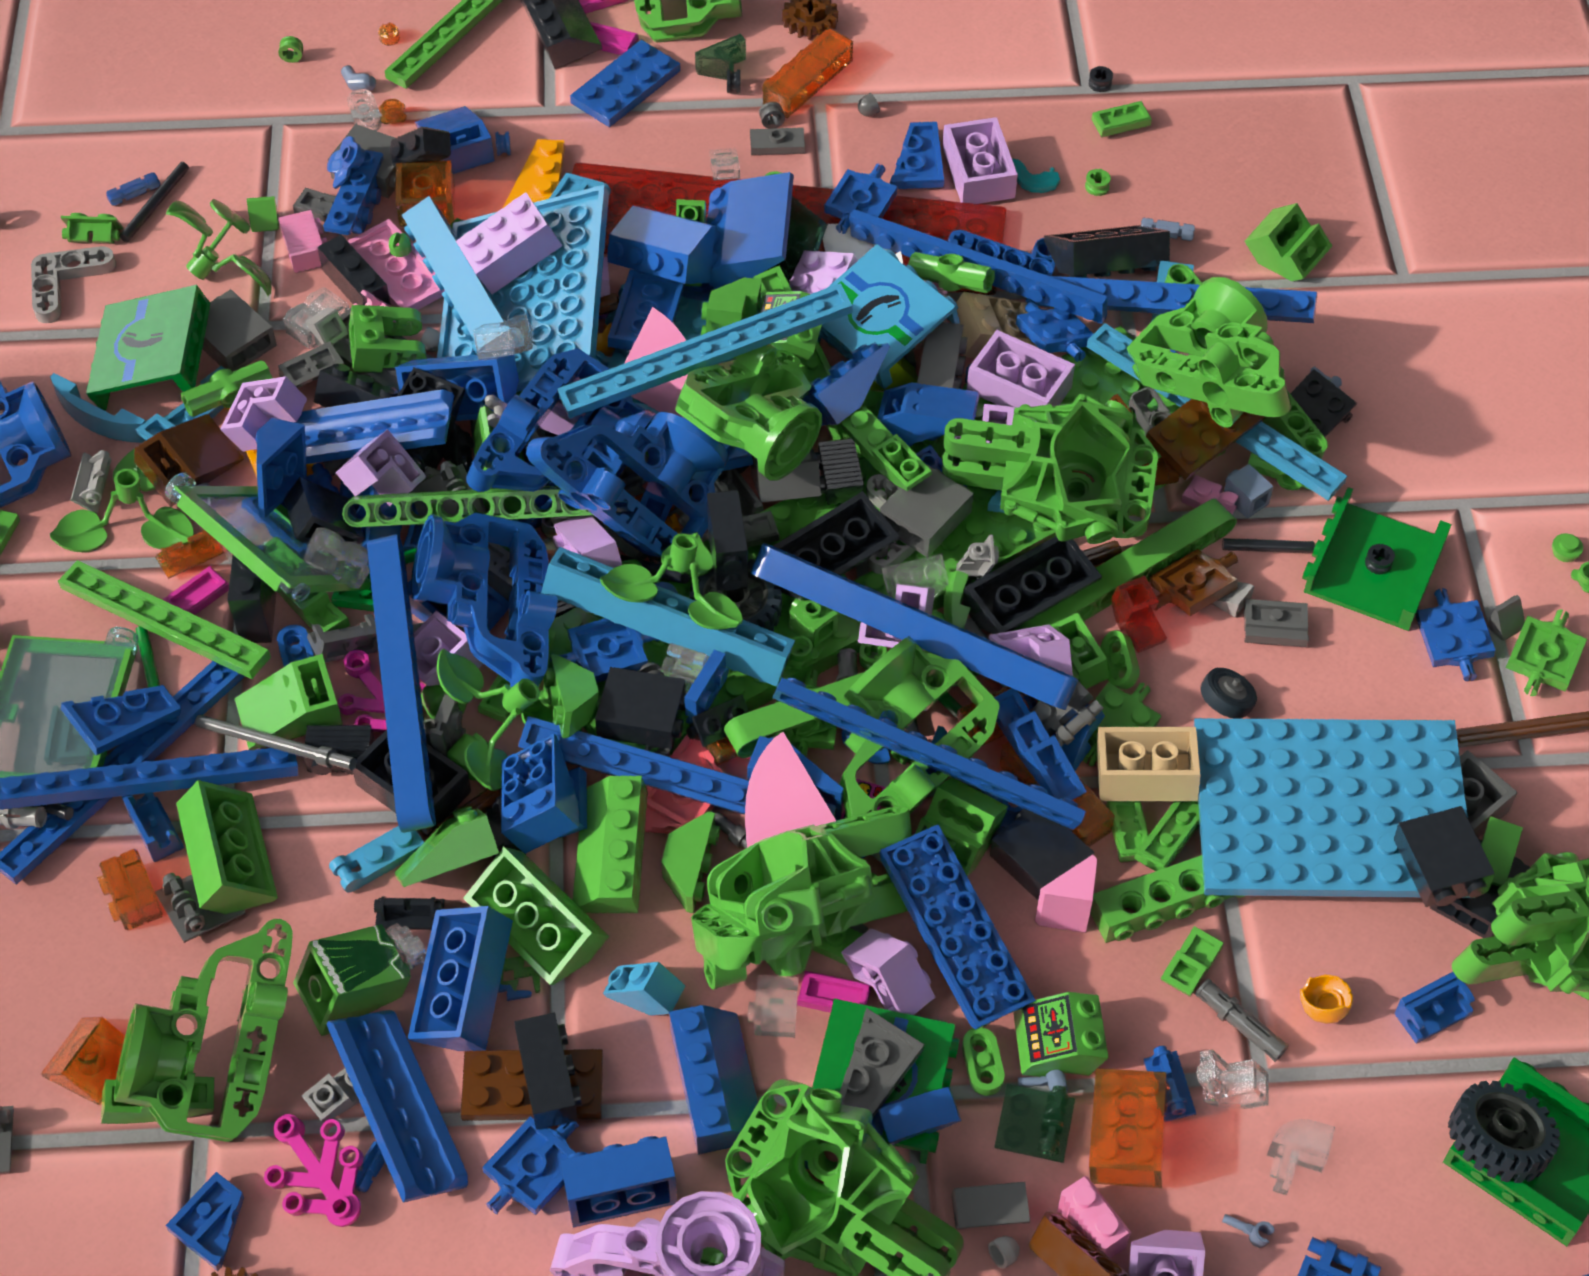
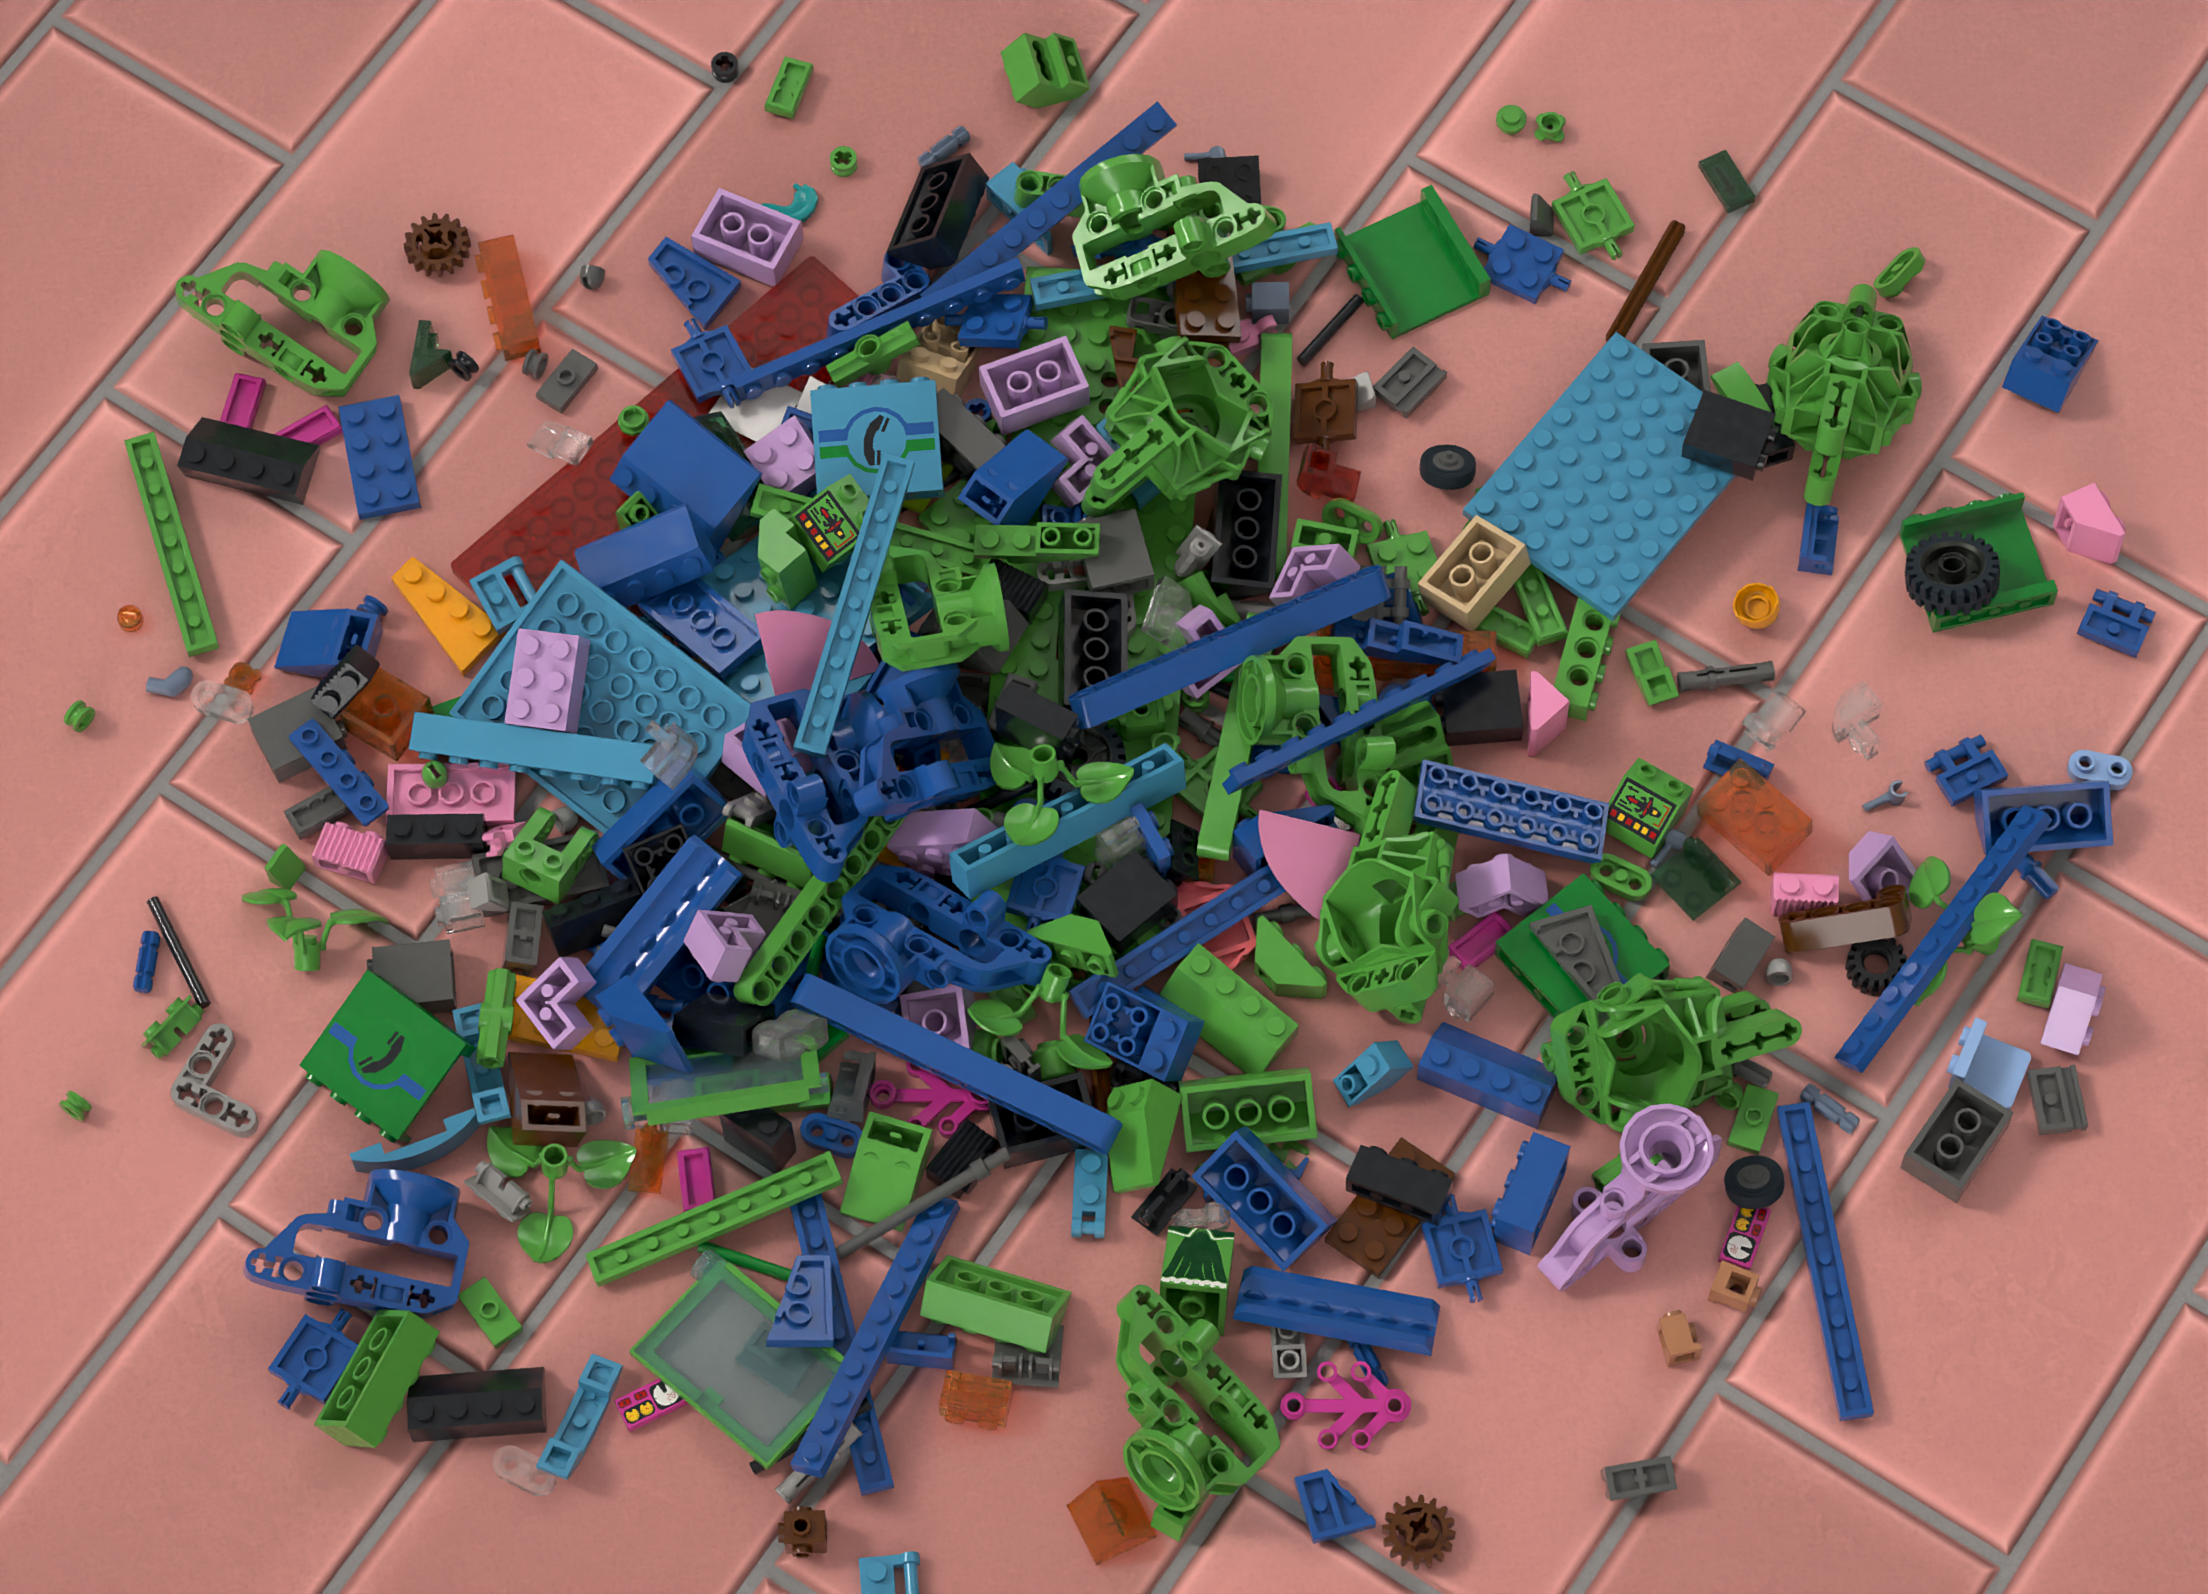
camera: 50 degrees left, 10 degrees up
plate [327,136,365,189] -> none
blue slope [803,342,890,426] -> none
blue slope [878,1087,962,1145] -> none
black bush [1365,544,1395,574] -> none

